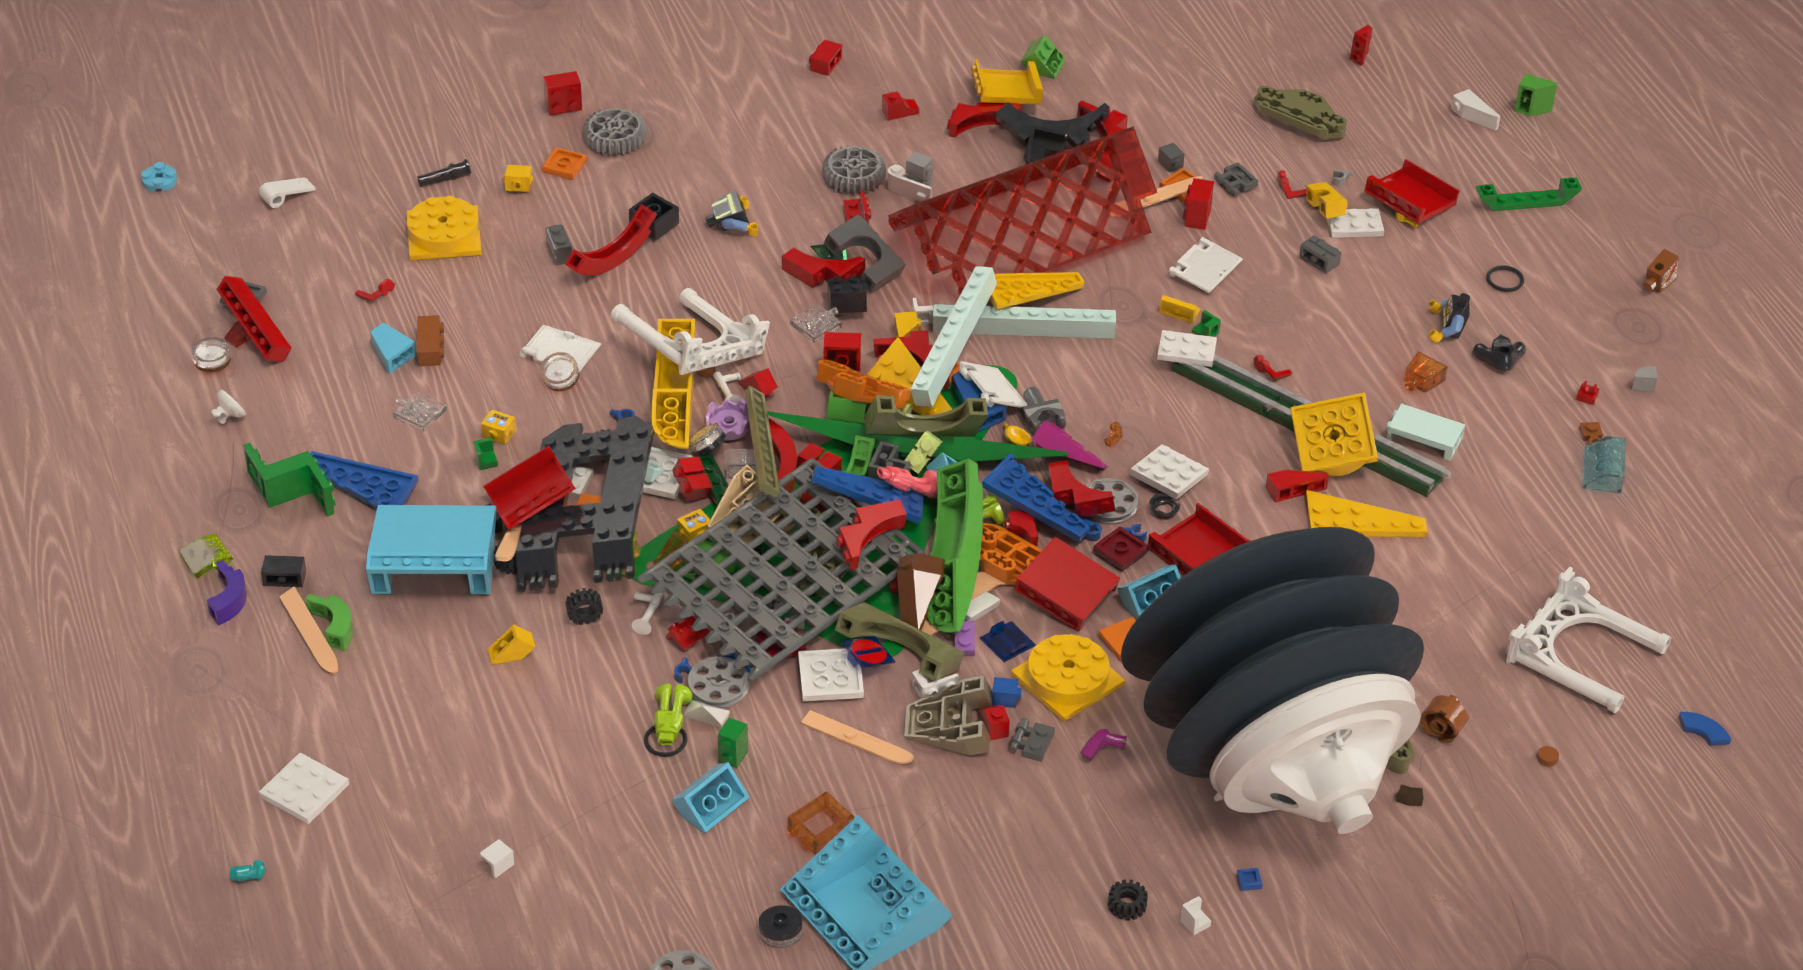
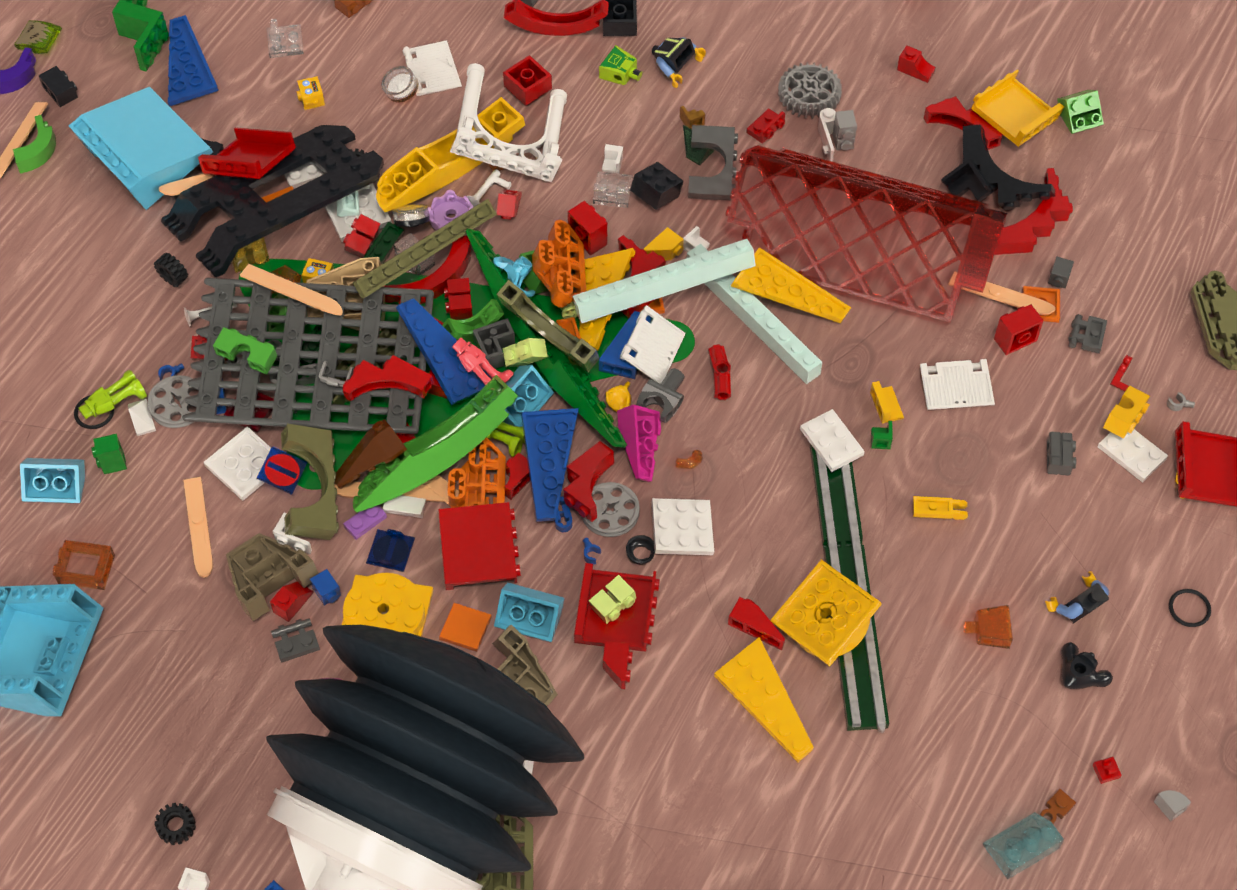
camera: 50 degrees right, 15 degrees up
green panel [473,438,498,470] -> none
yellow slope [487,624,535,665] -> none
blue piece [610,409,635,418] -> none
red arch [782,248,866,288] -> none
dark red plate [1093,526,1149,571] -> none
red piece [1253,355,1292,380] -> none
light aqua panel [1385,404,1465,461] -> none
none -> bright green arch [213,327,277,374]
none -> light nougat piece [240,264,343,316]
none -> light grey piece [319,361,354,387]
none -> medium azure piece [493,256,535,298]
none -> red brick [503,55,552,106]
none -> yellowish green piece [589,575,636,624]
none -> lime torso [599,45,642,85]
none -> white panel [602,144,623,174]
none -> pearl gold panel [680,106,705,132]
none -> red piece [708,344,731,400]
none -> yellow hinge [913,496,968,520]

